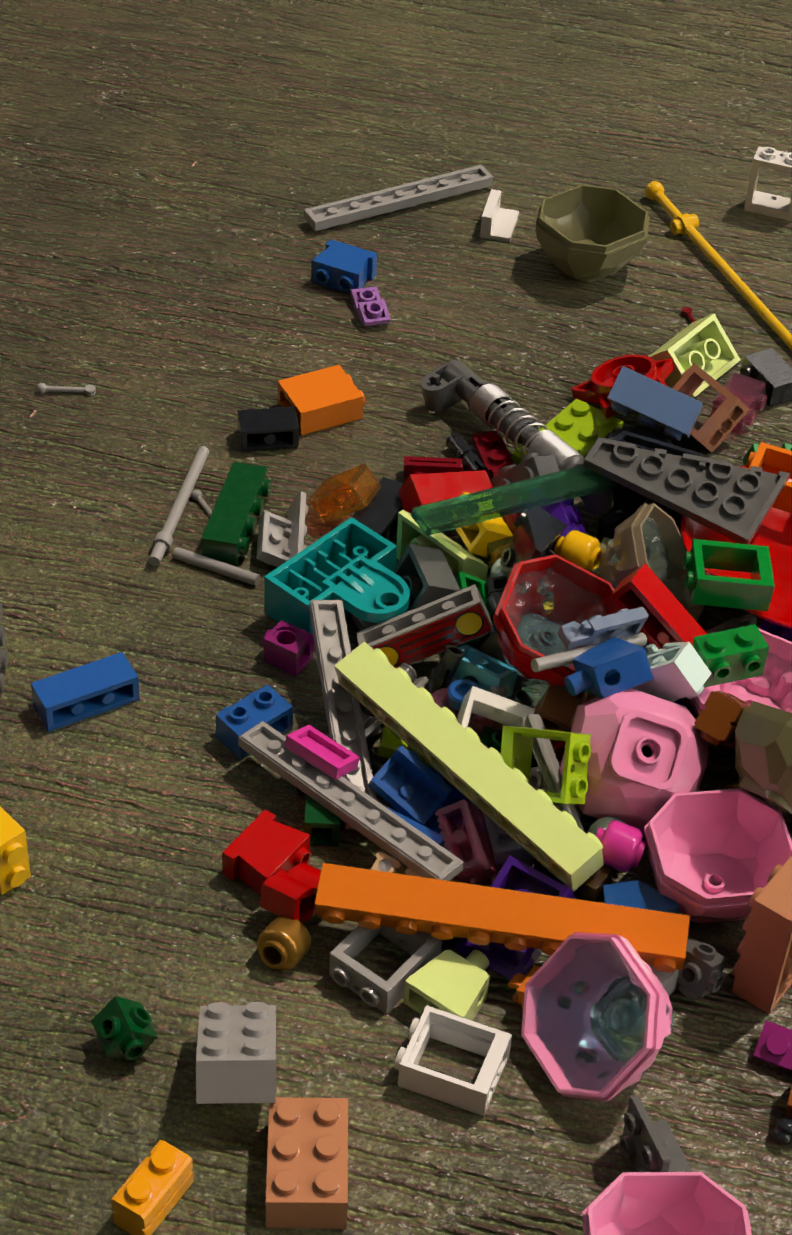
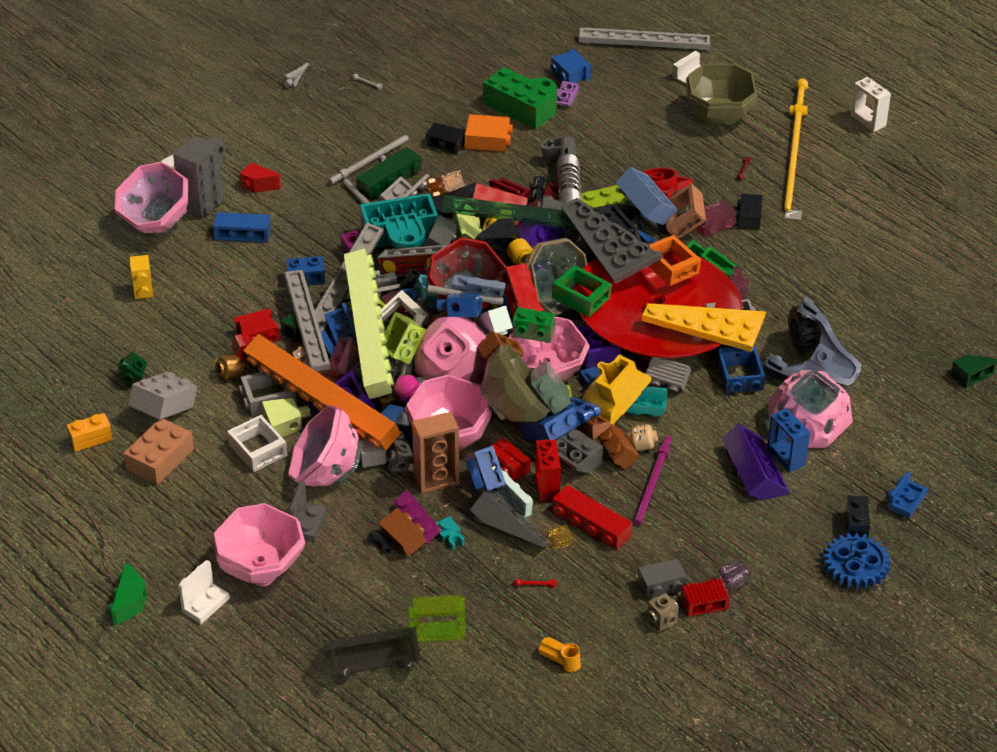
camera: 35 degrees right, 0 degrees up
dark pink tile [284,724,360,780] -> none
yellowish green slope [648,314,740,398] -> none
none -> red slope [239,162,281,193]
none -> green brick [483,67,557,130]

